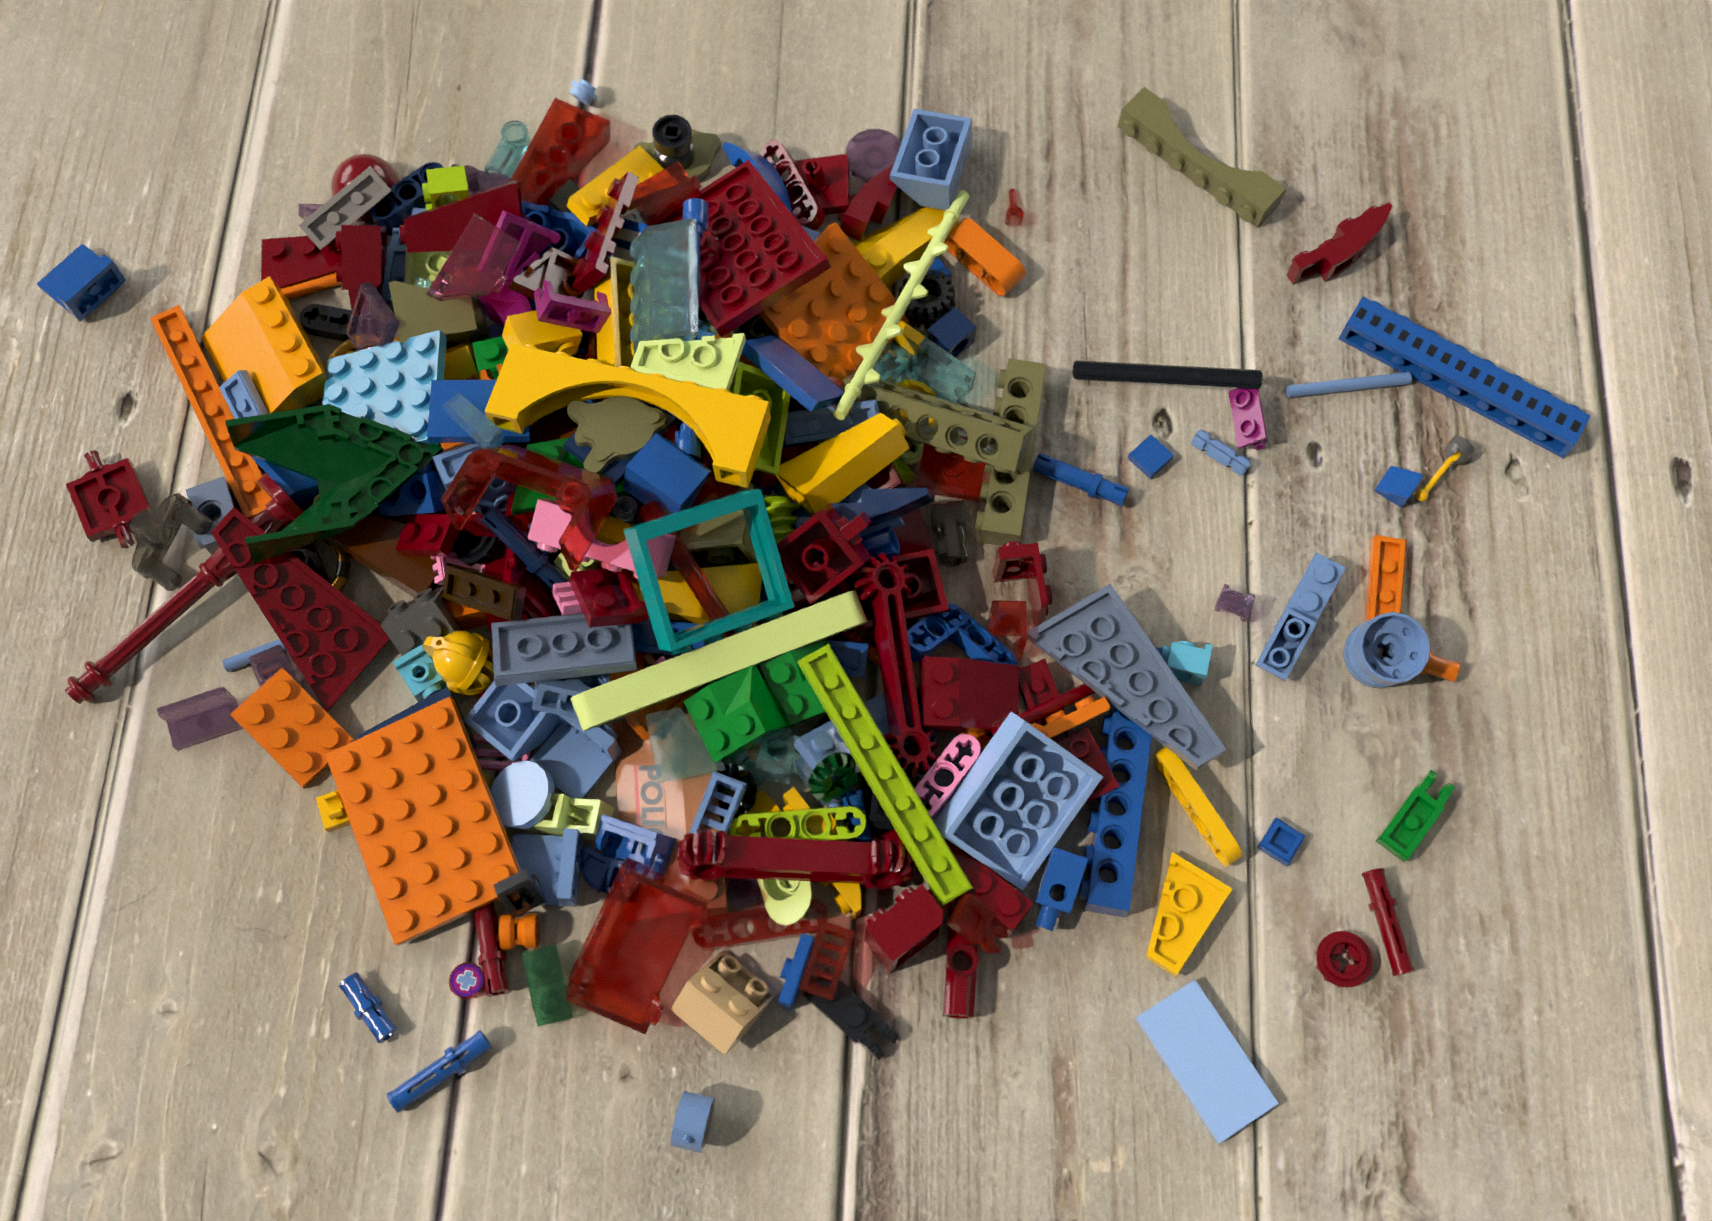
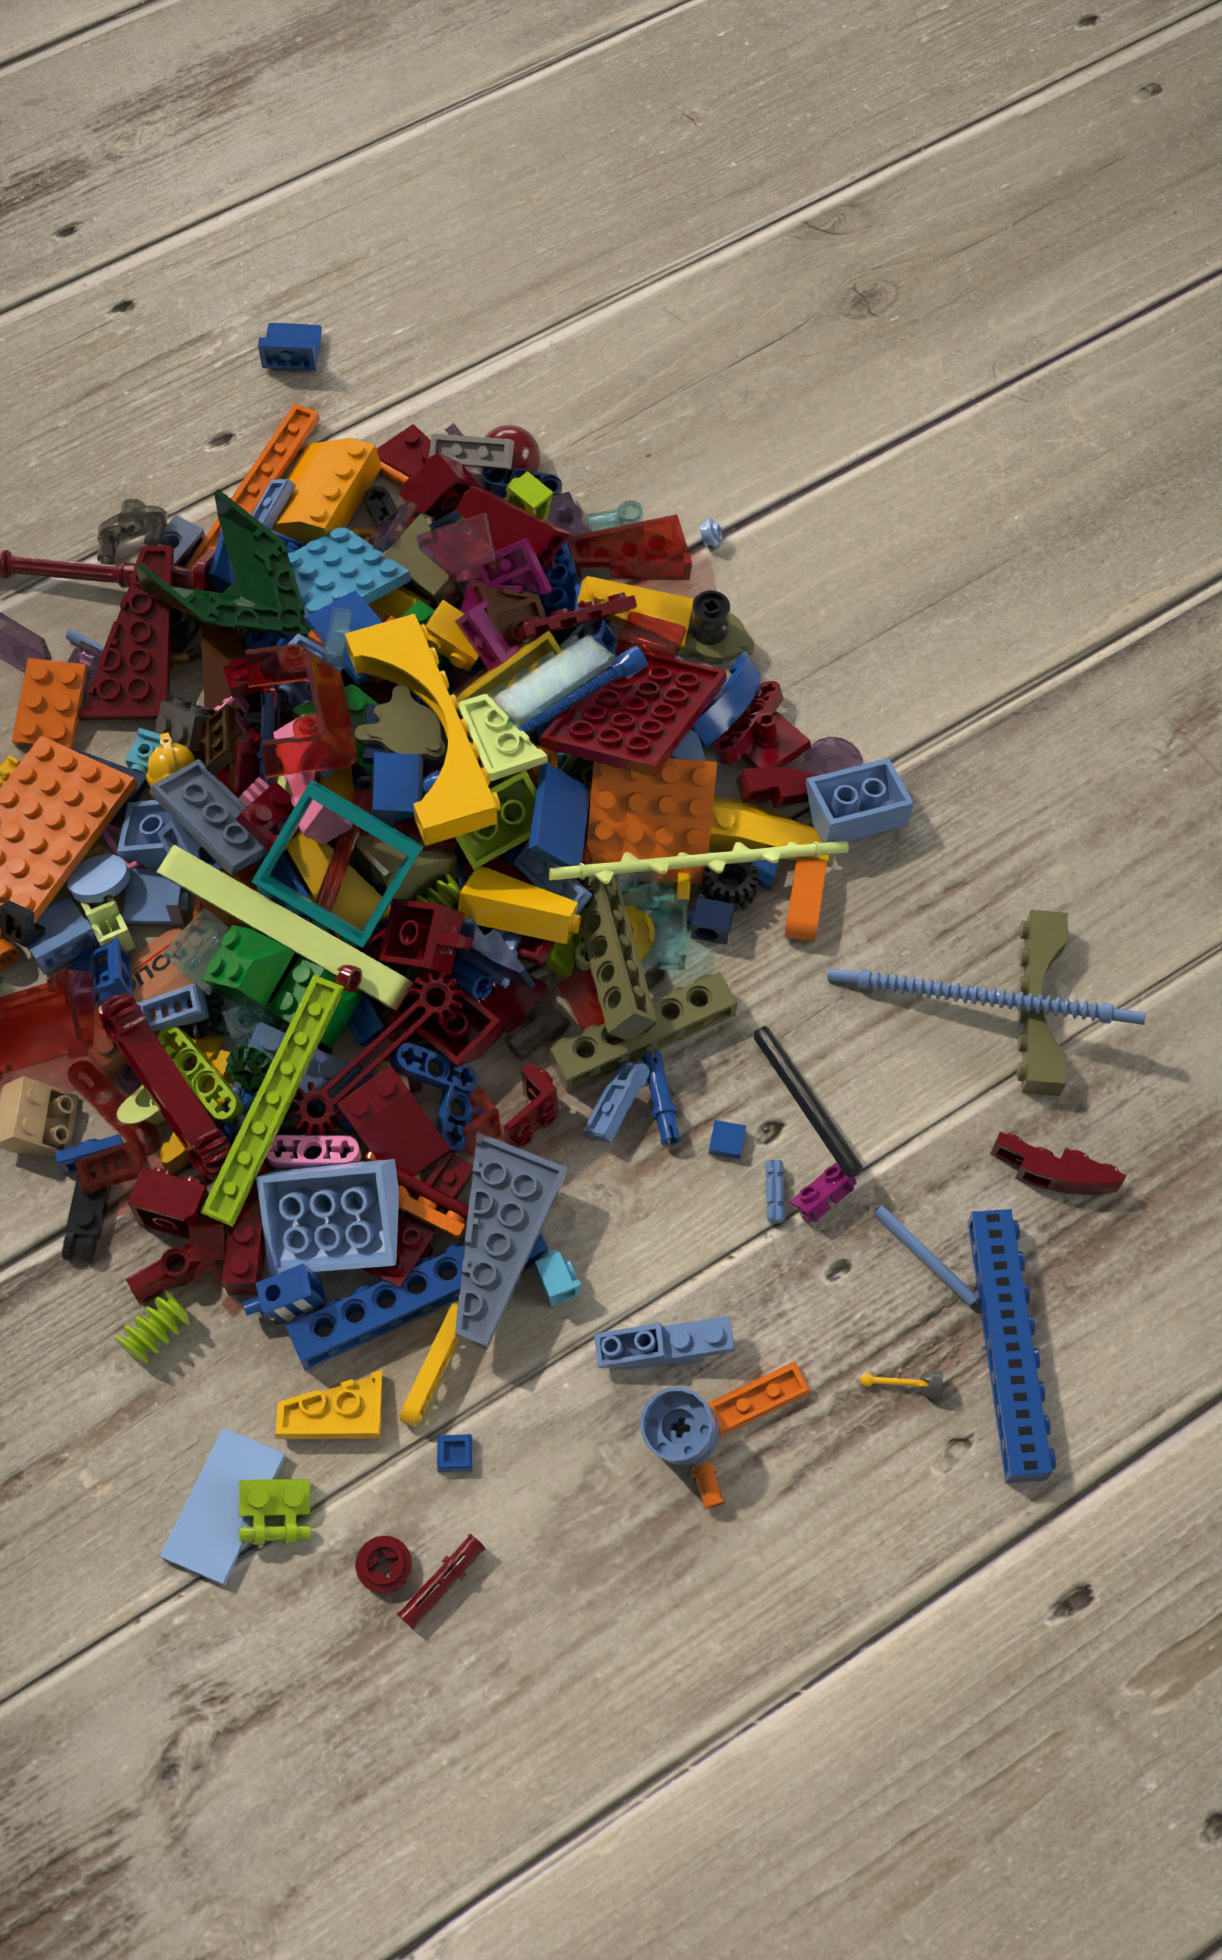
camera: 55 degrees right, 5 degrees down
dark red plate [66,450,154,548] -> none
clear red hand [1004,189,1024,226] -> none
clear purple bush [1214,583,1256,622] -> none
blue slope [1374,466,1423,508] -> none
green hinge [1376,770,1455,862] -> none
none -> lime piece [113,1290,191,1364]
none -> lime plate [238,1479,311,1545]
none -> dark red hinge [334,964,362,992]
none -> medium blue hinge [583,1061,650,1143]
none -> medium blue hose [827,968,1146,1025]

